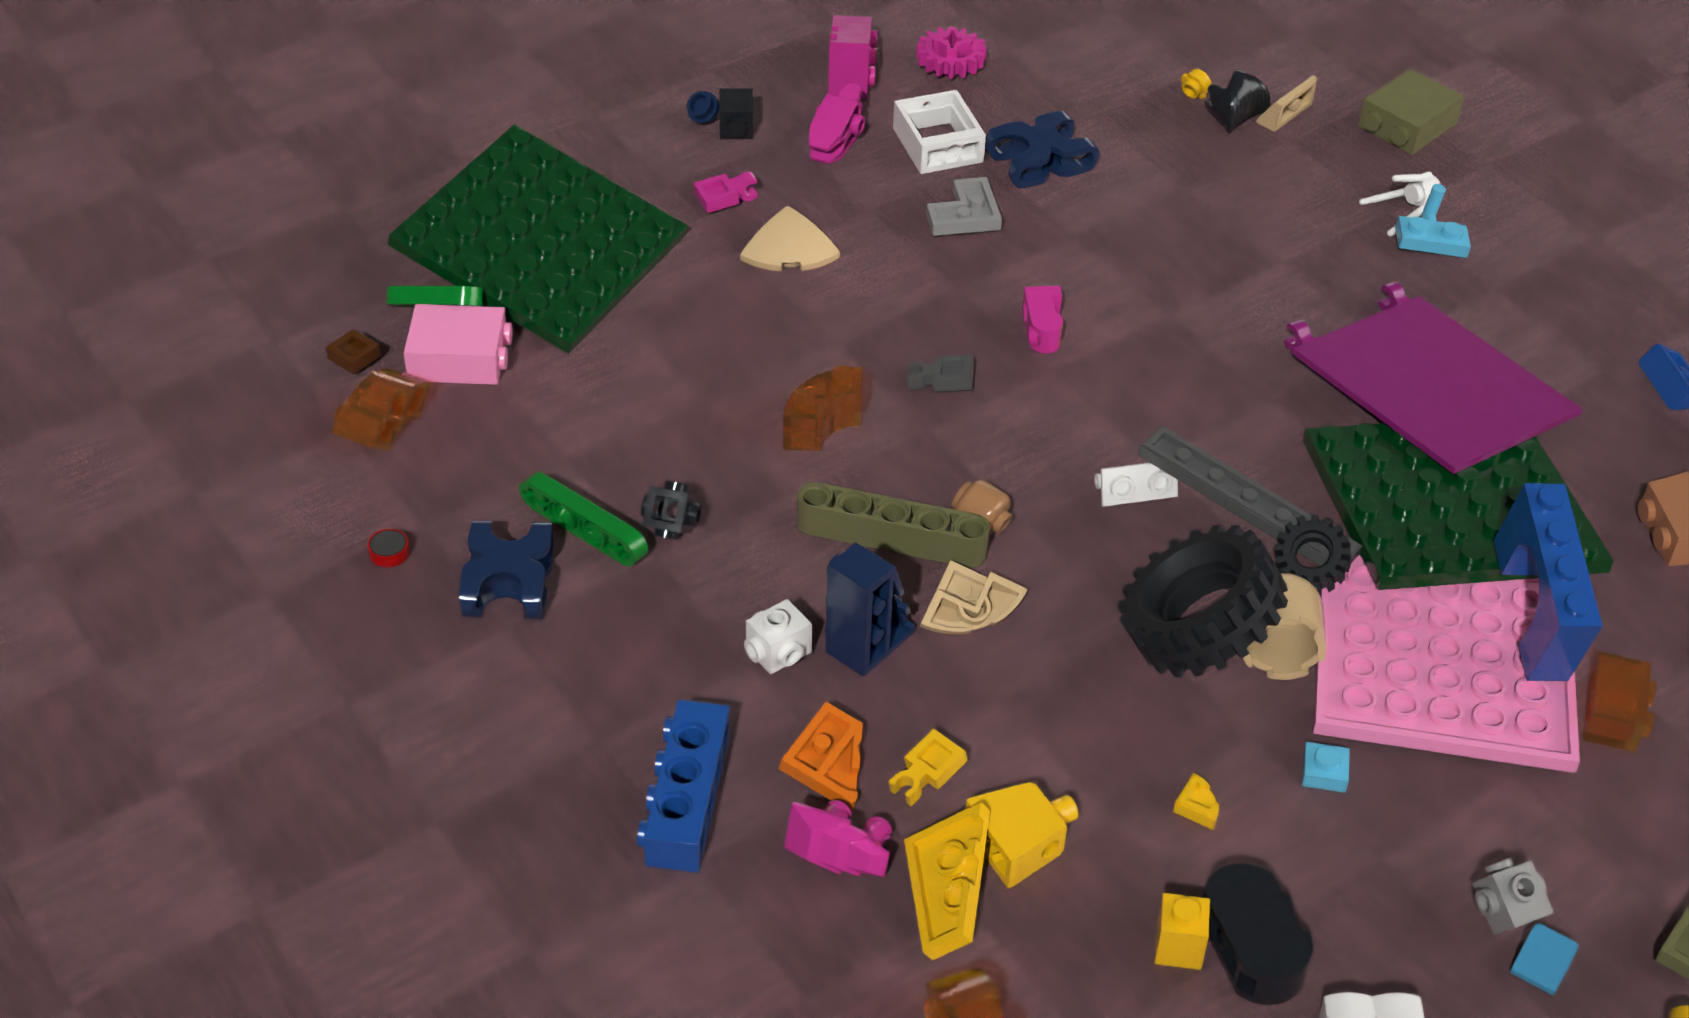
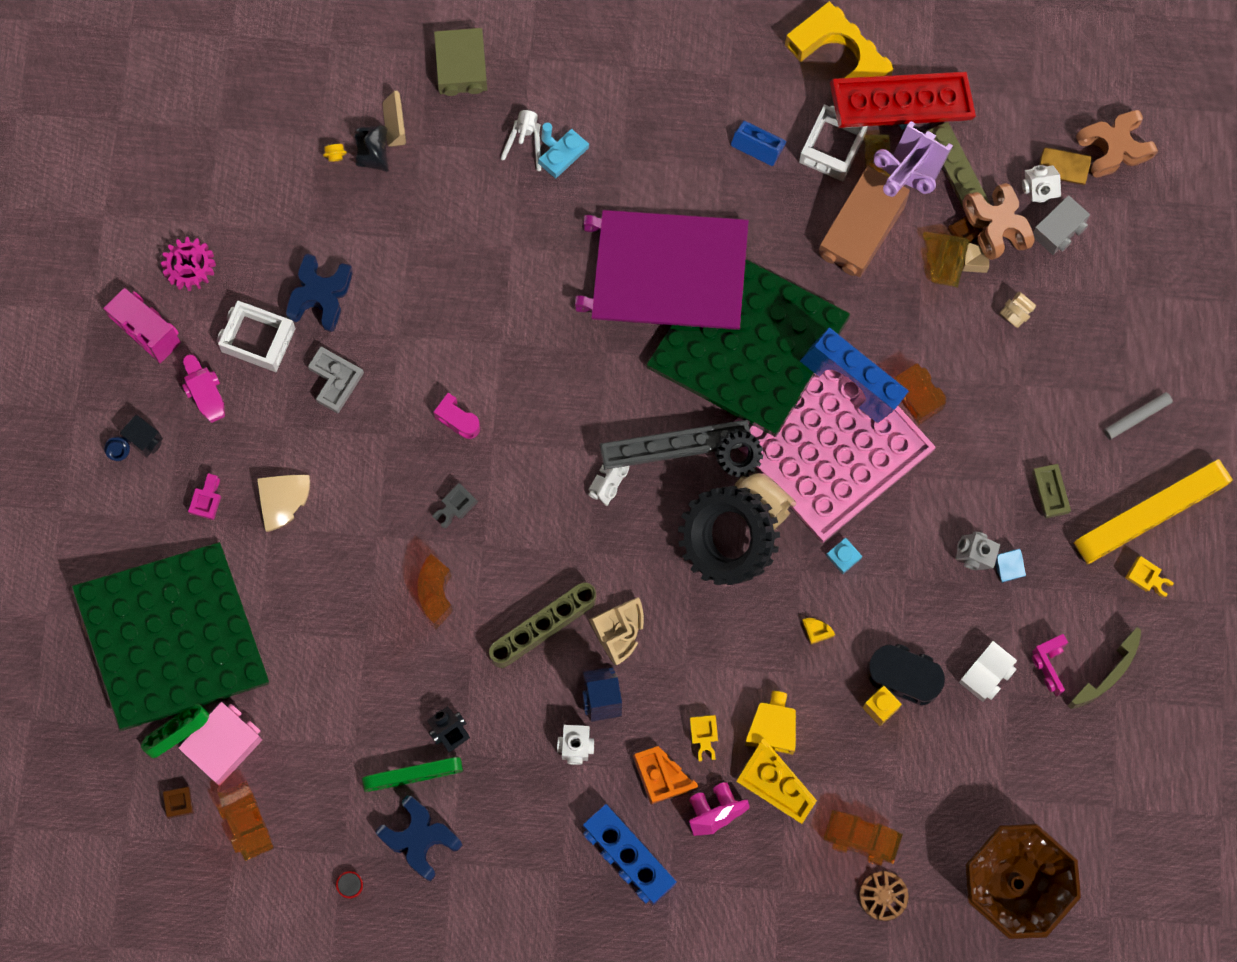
camera: 50 degrees left, 30 degrees up
medium nougat head [951,479,1013,536] -> none

